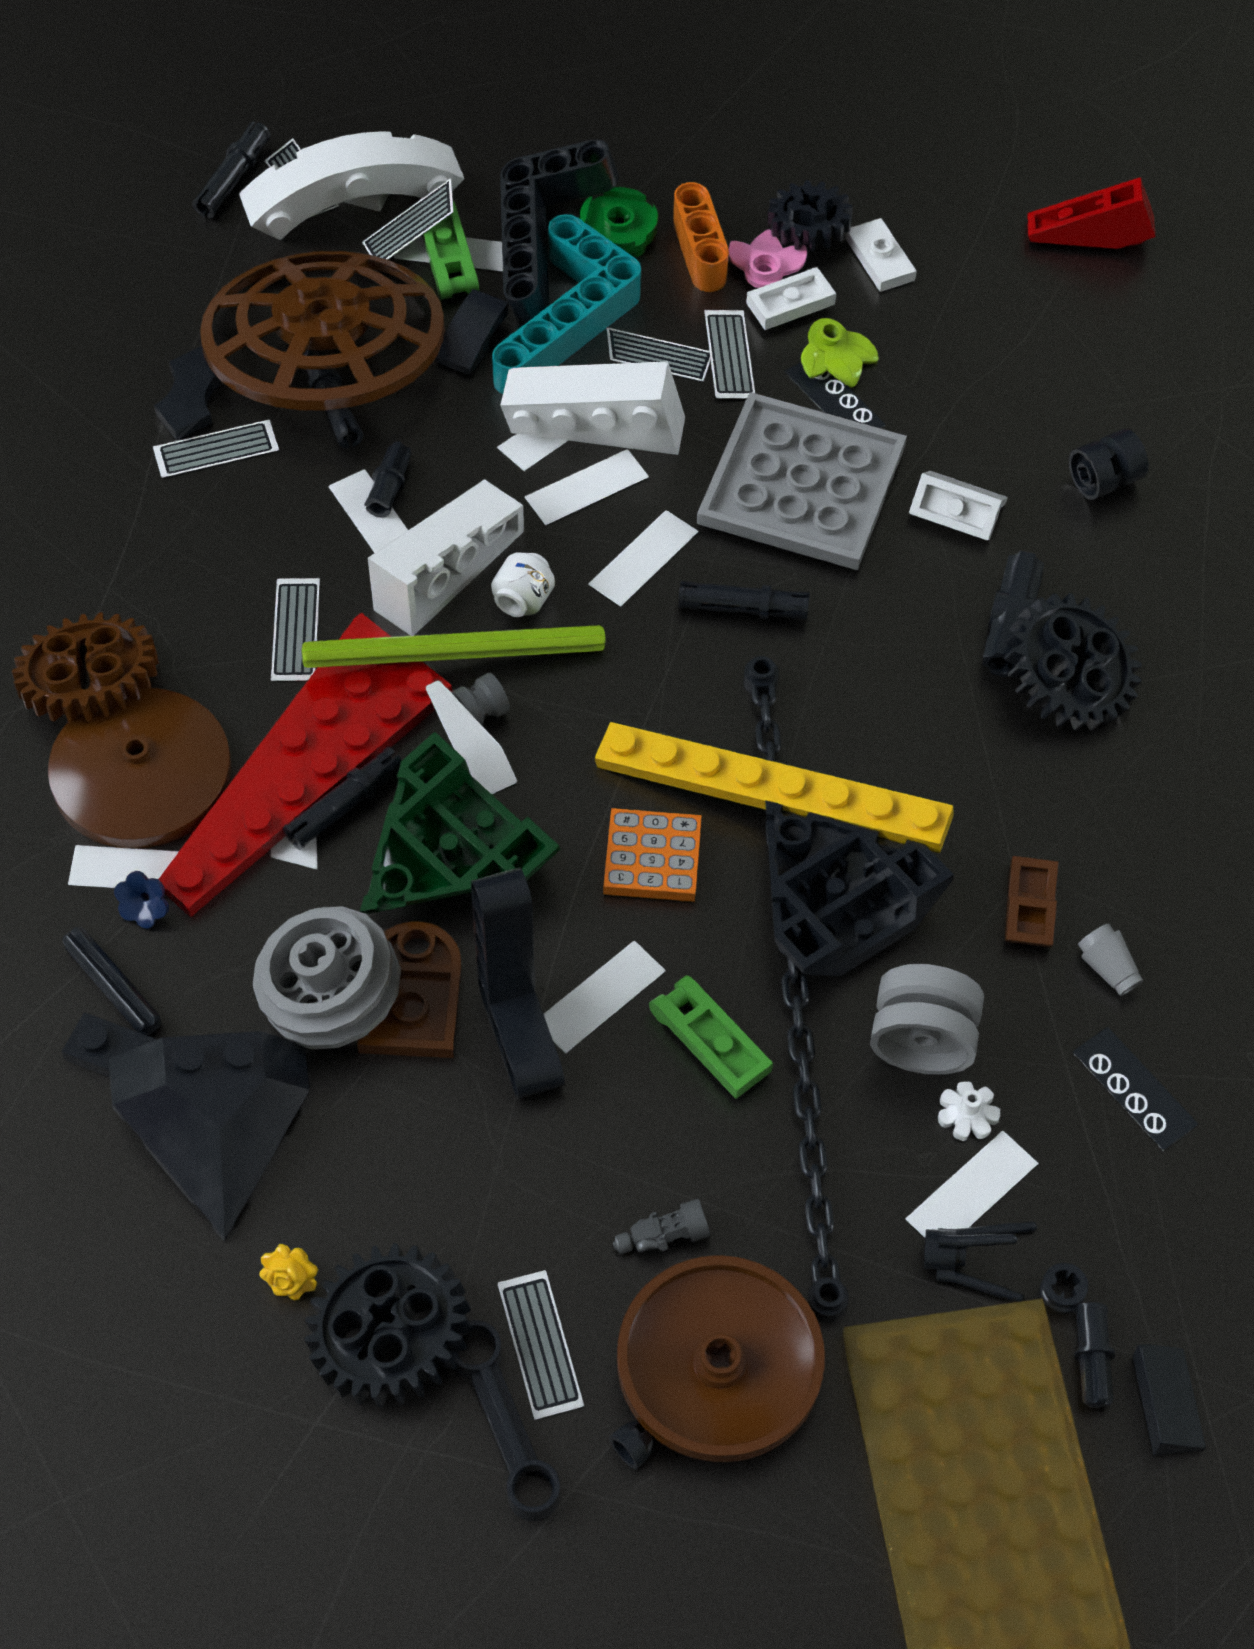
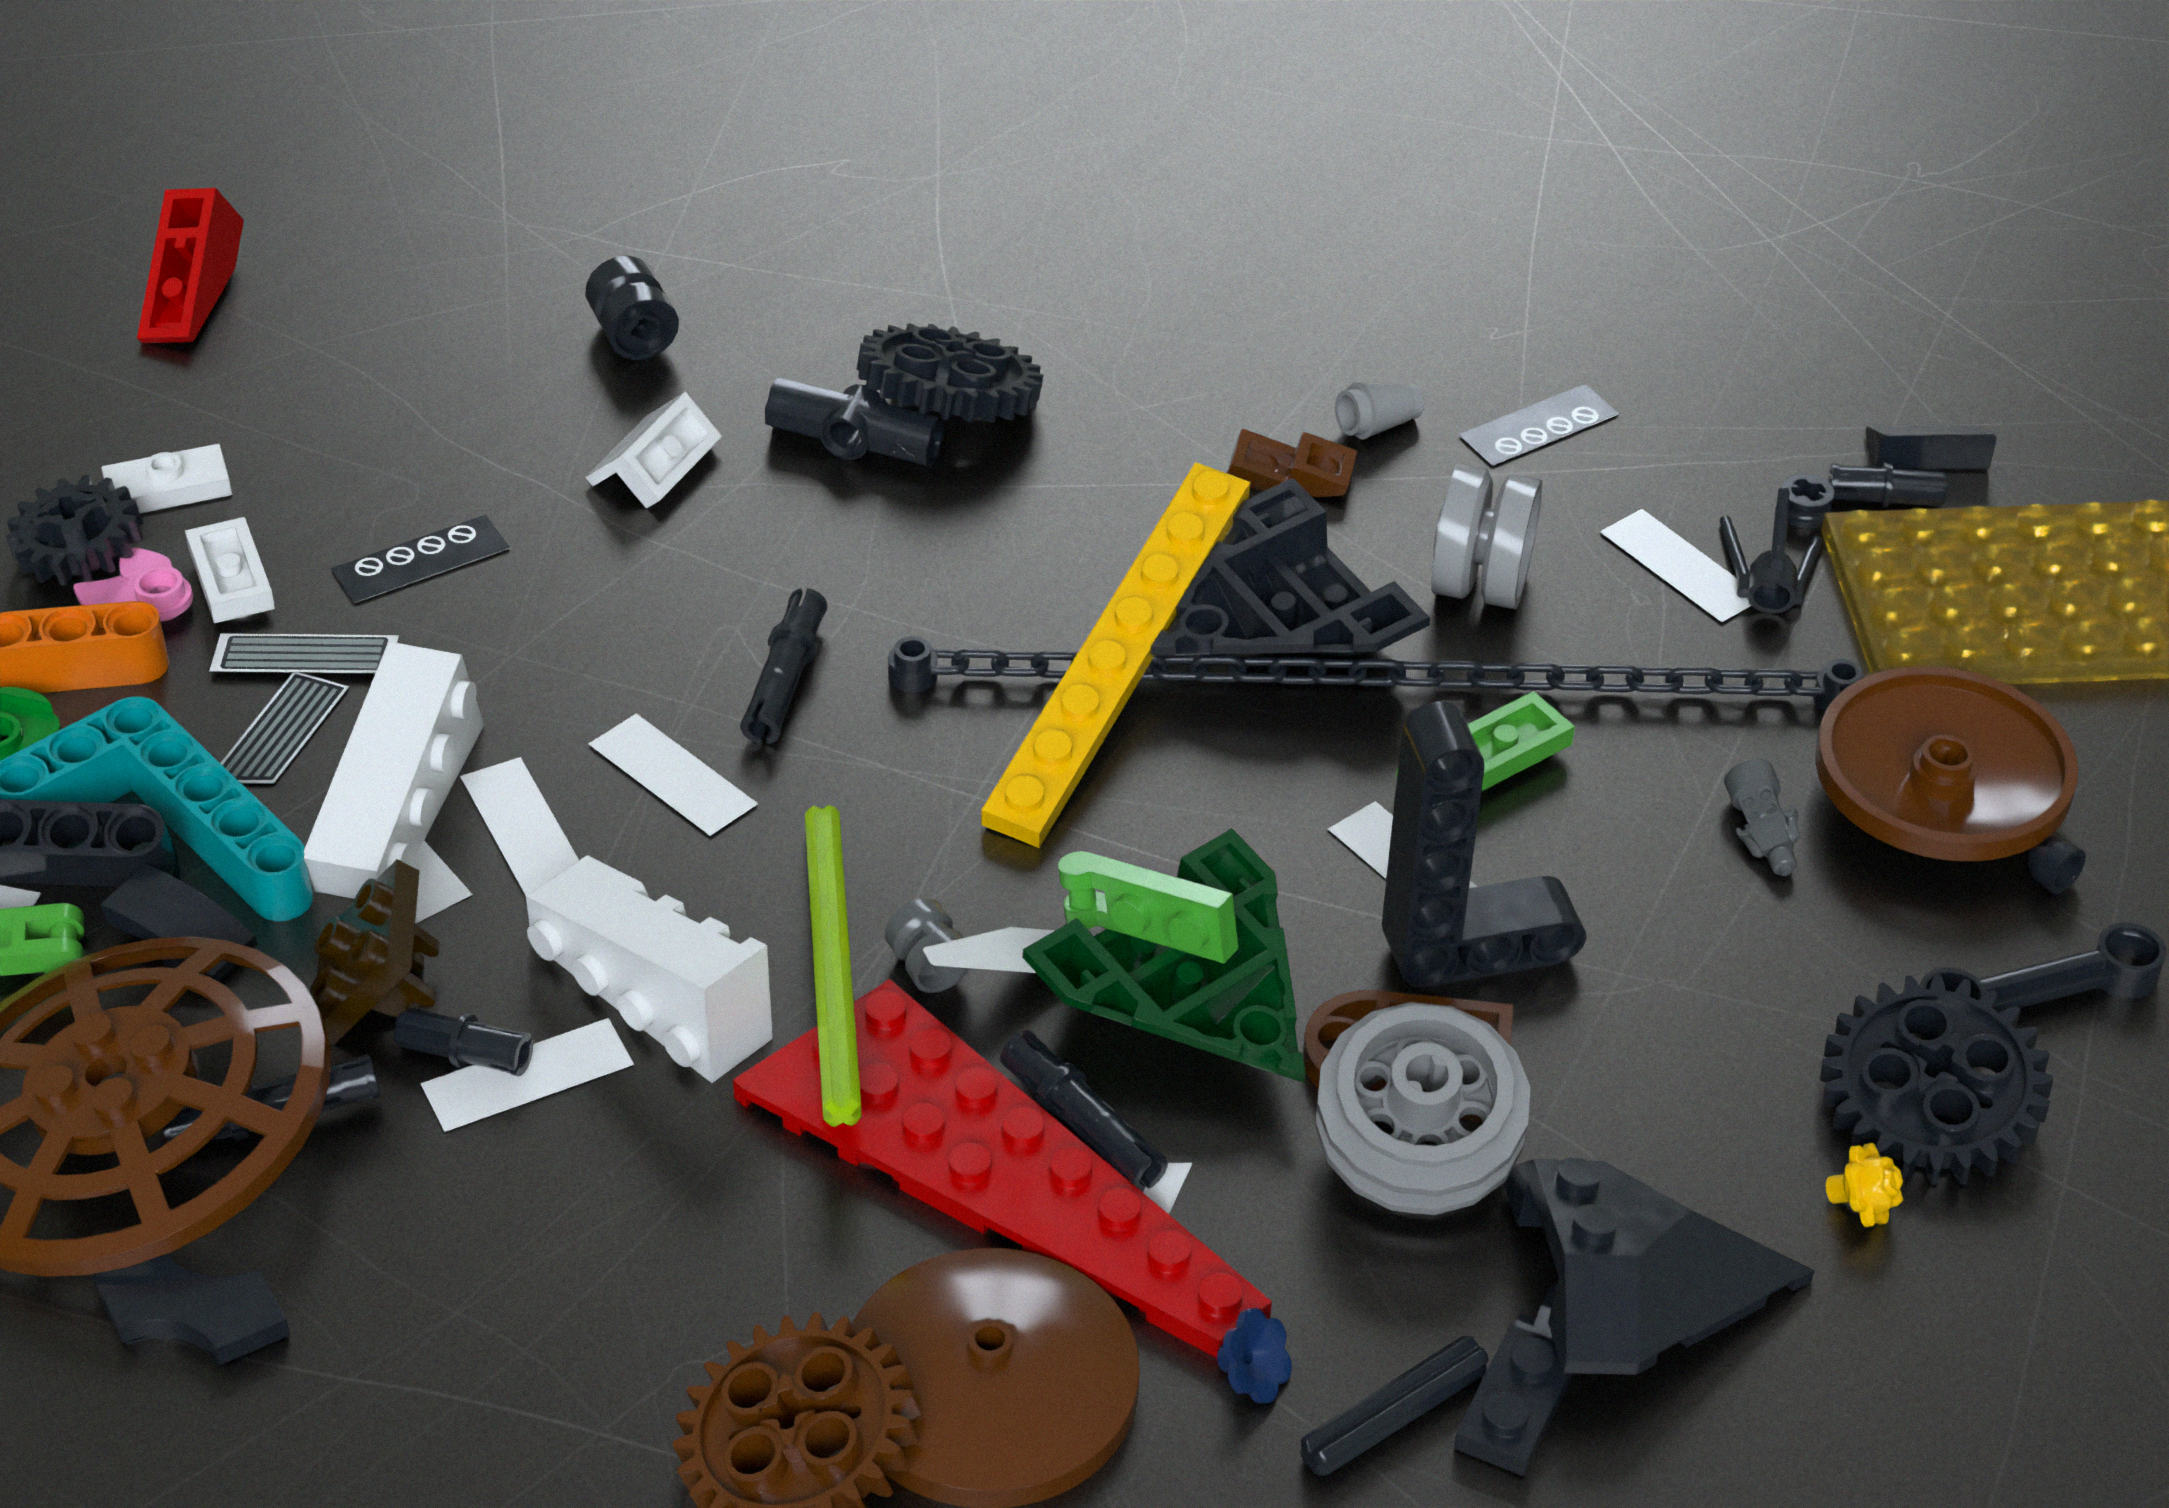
camera: 85 degrees left, 15 degrees down
white sticker [68,845,179,888] -> none
sticker [153,420,279,478] -> none
sticker [271,578,320,681] -> none
white head [491,552,555,617] -> none
sticker [497,1270,584,1420] -> none
tile [603,808,702,902] -> none
light grey plate [697,392,907,570] -> none
lime plate [801,318,879,388] -> none
white plant [938,1082,1000,1141] -> none
none -> dark brown plate [309,859,440,1045]
none -> bright green plate [1058,851,1239,964]

